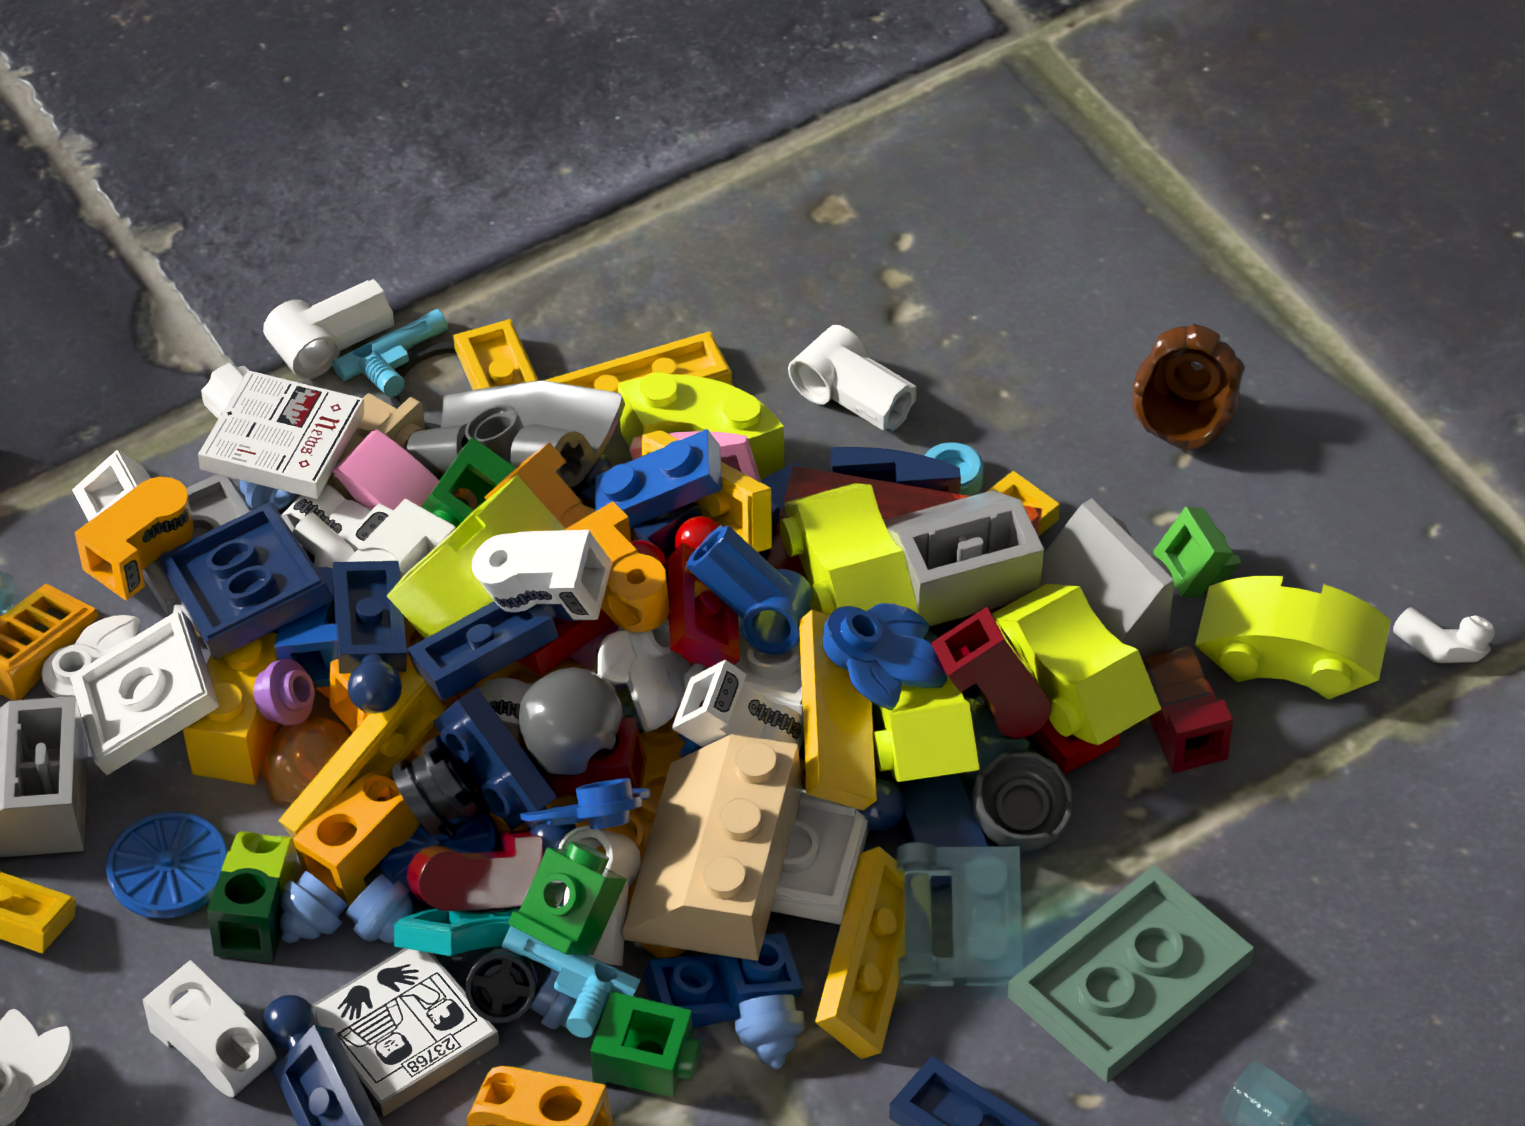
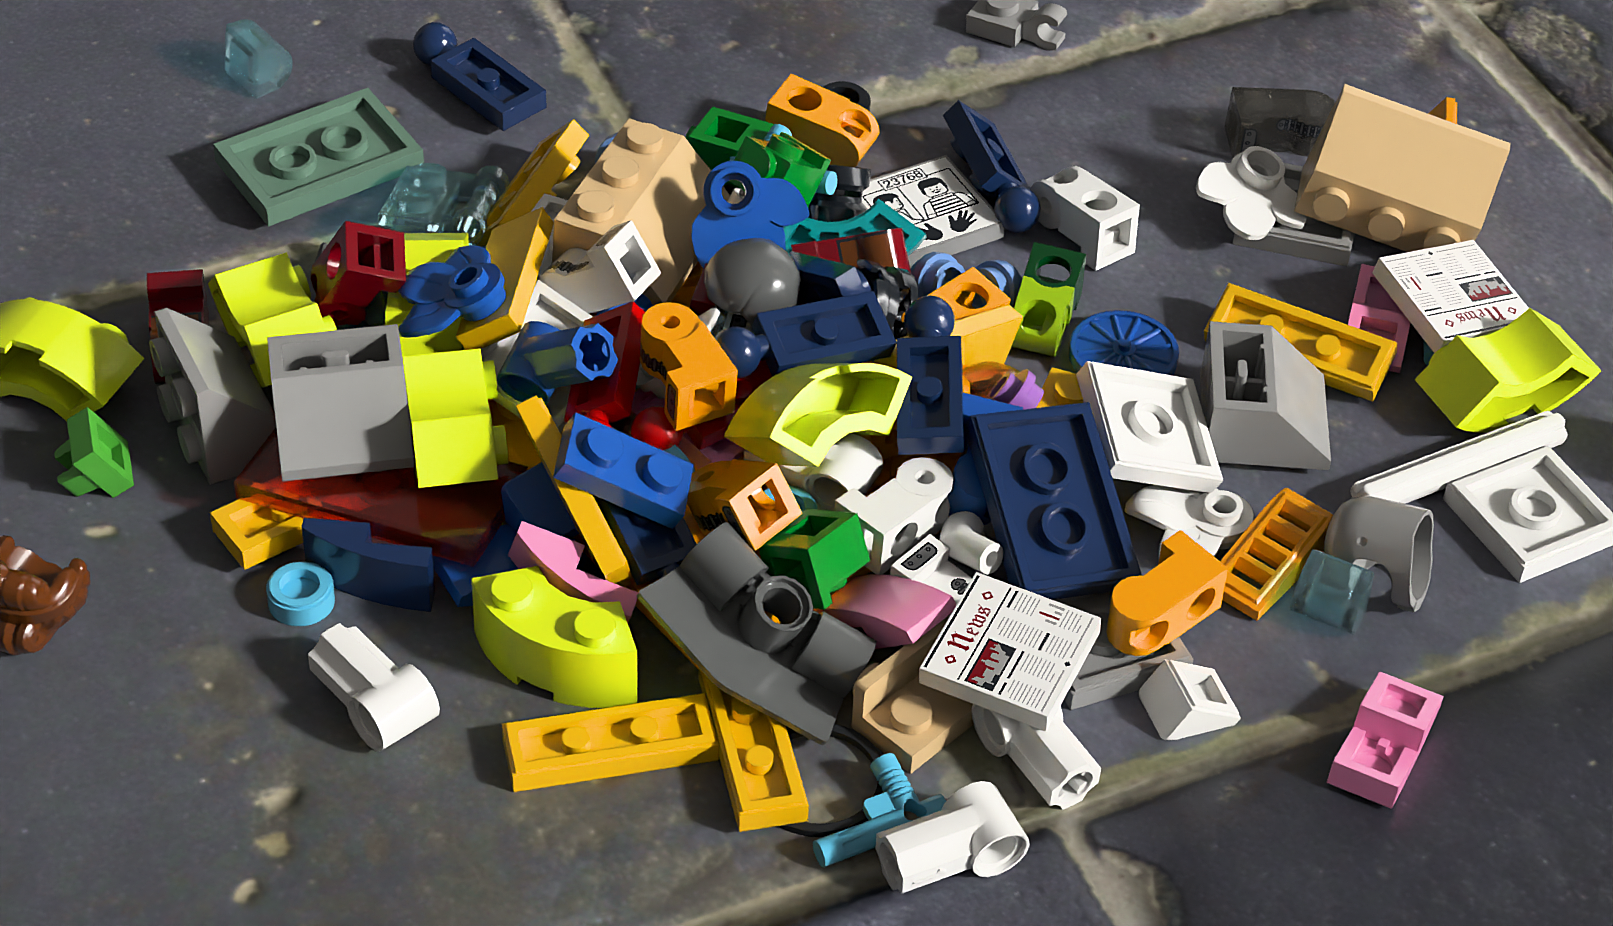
camera: 175 degrees left, 5 degrees down
white leg [472,530,612,620] -> none

